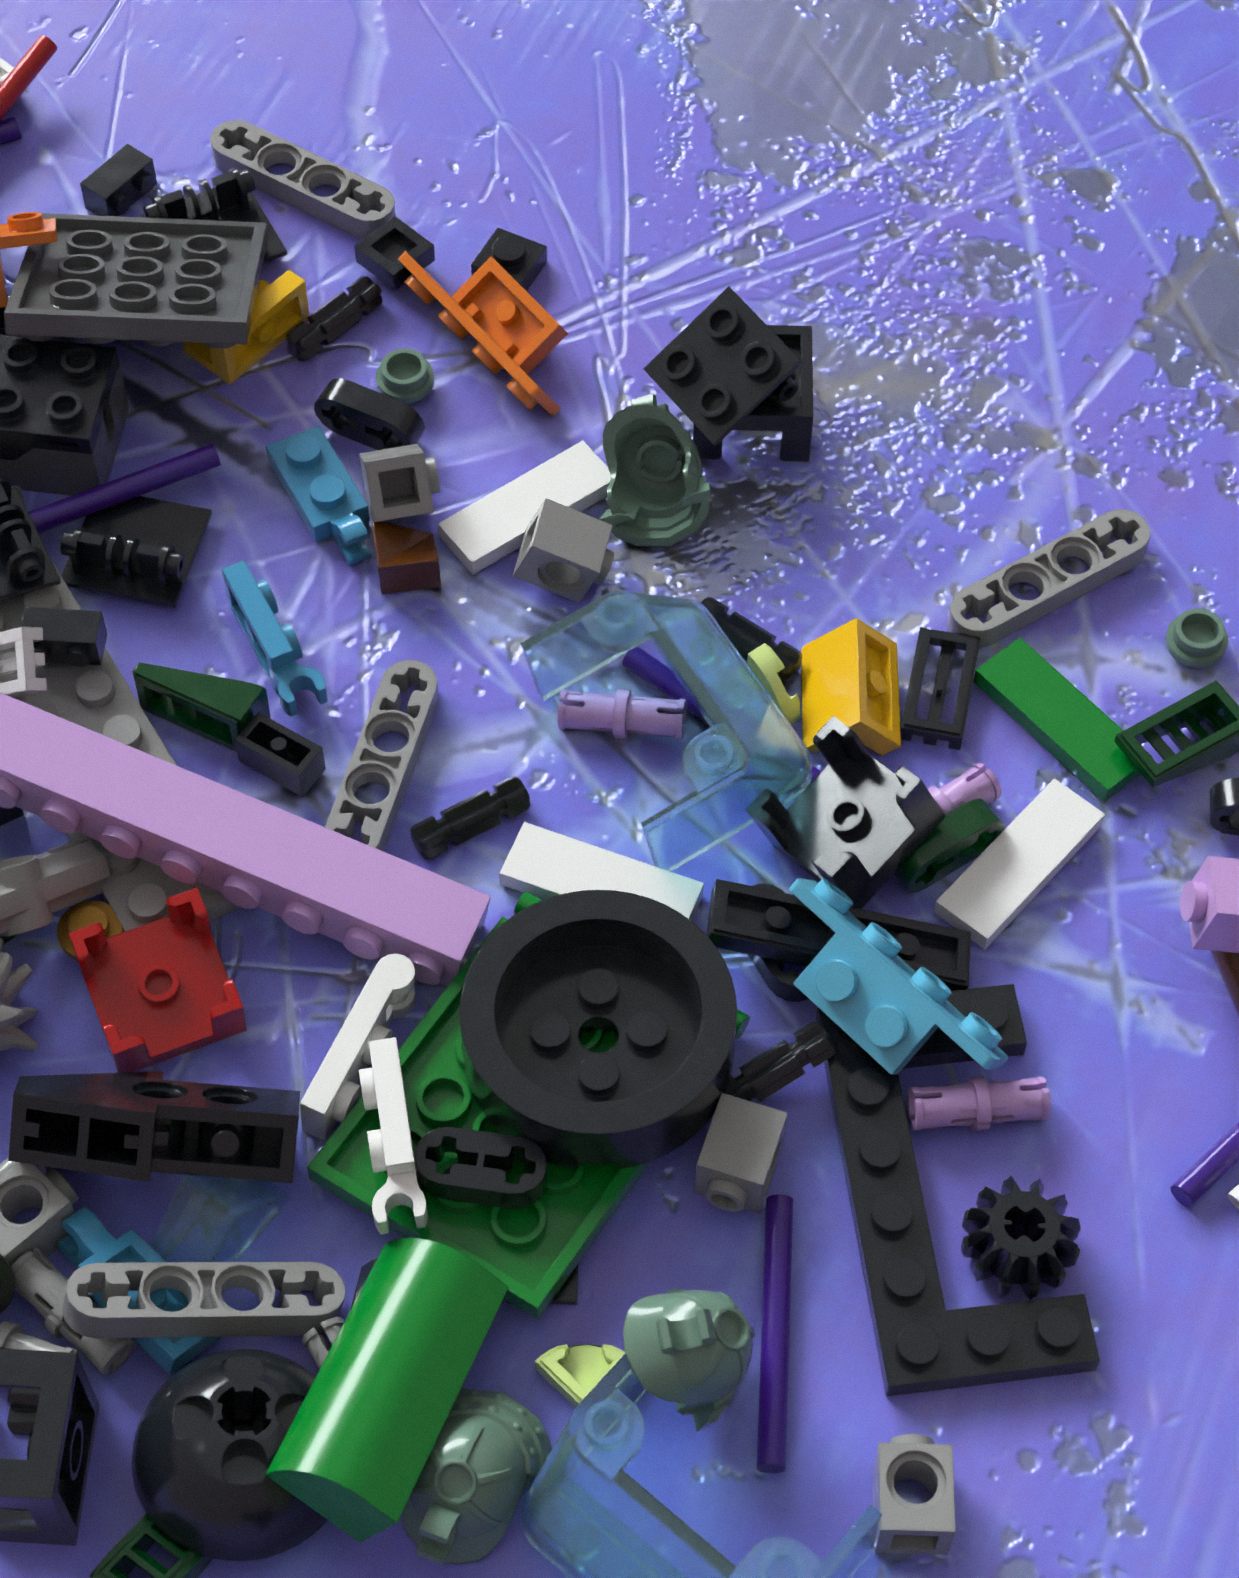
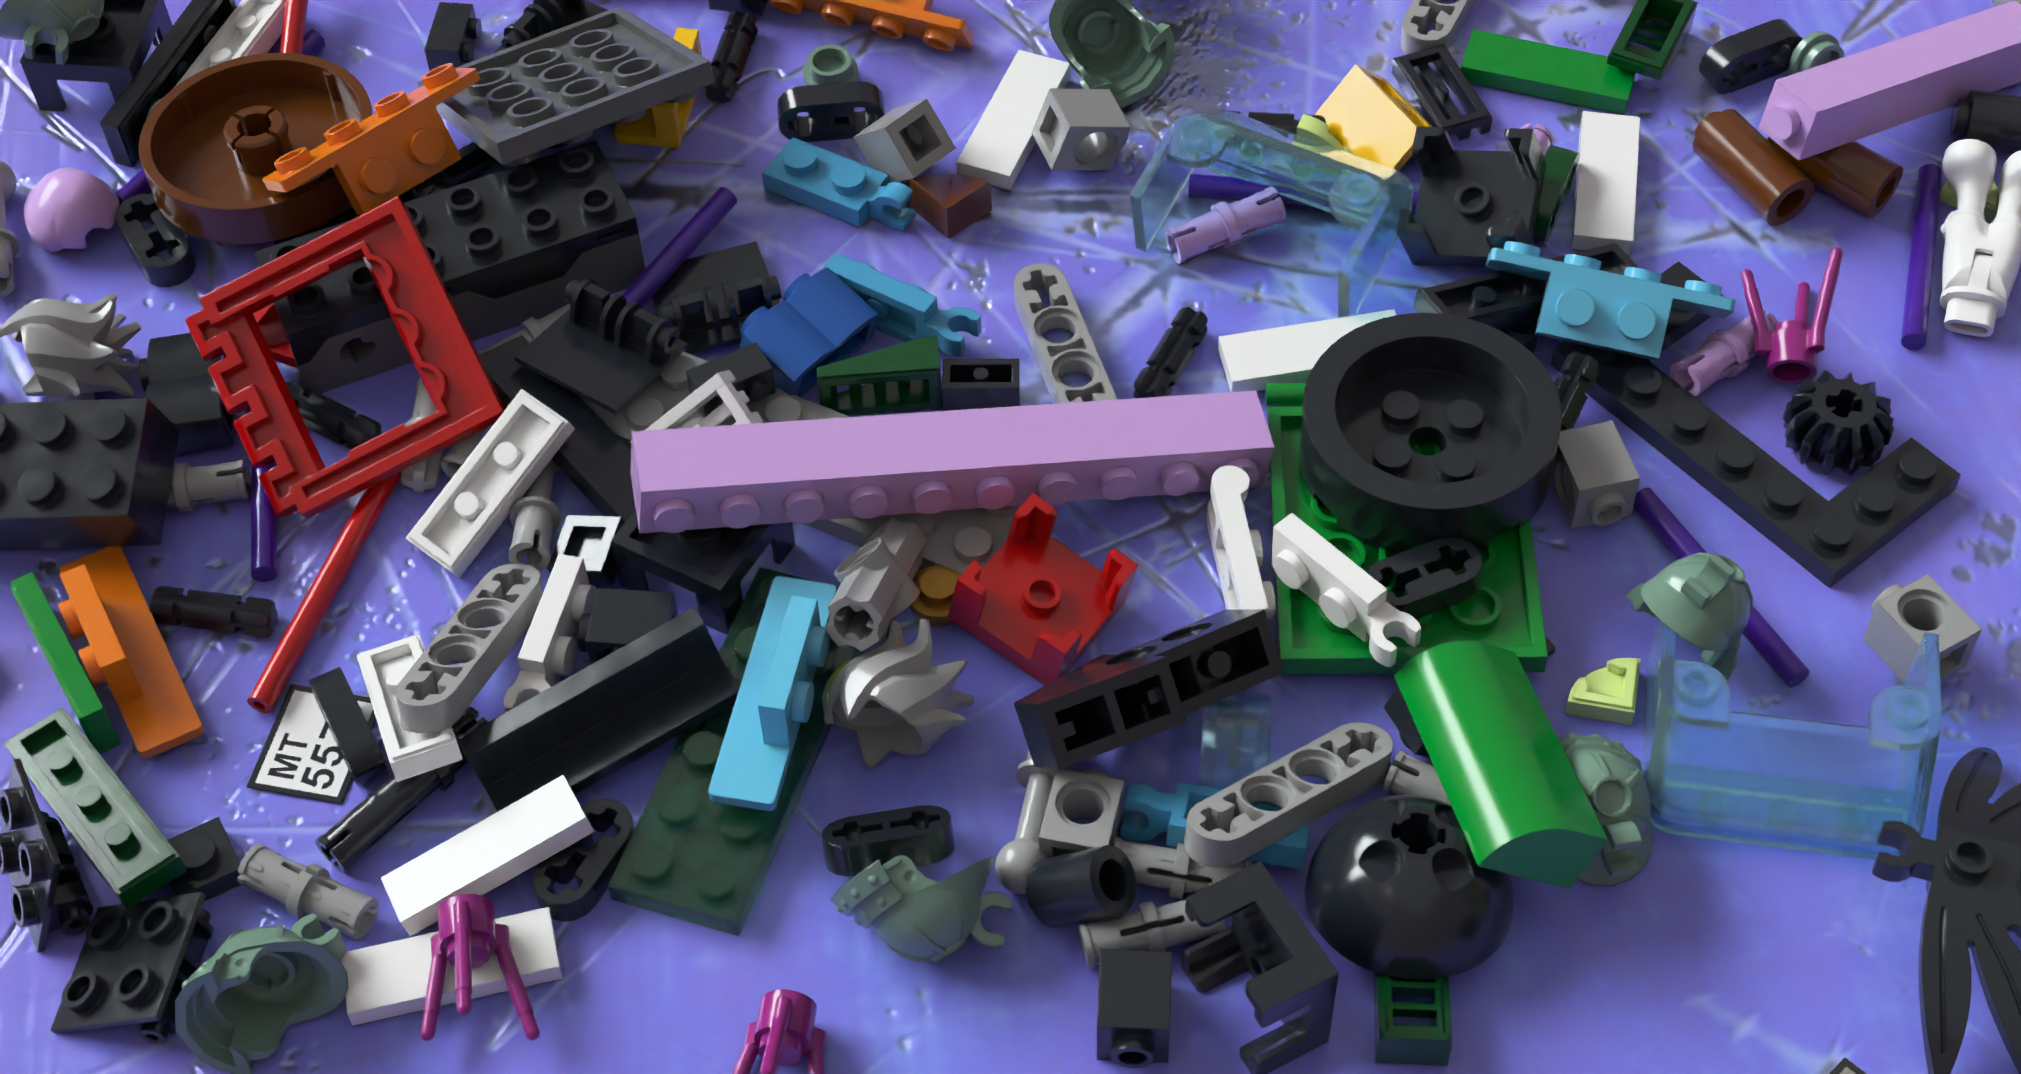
camera: 30 degrees left, 5 degrees down
none -> blue brick [739,267,879,397]
none -> reddish brown brick [1693,109,1814,226]
none -> magenta plant [1741,247,1843,384]

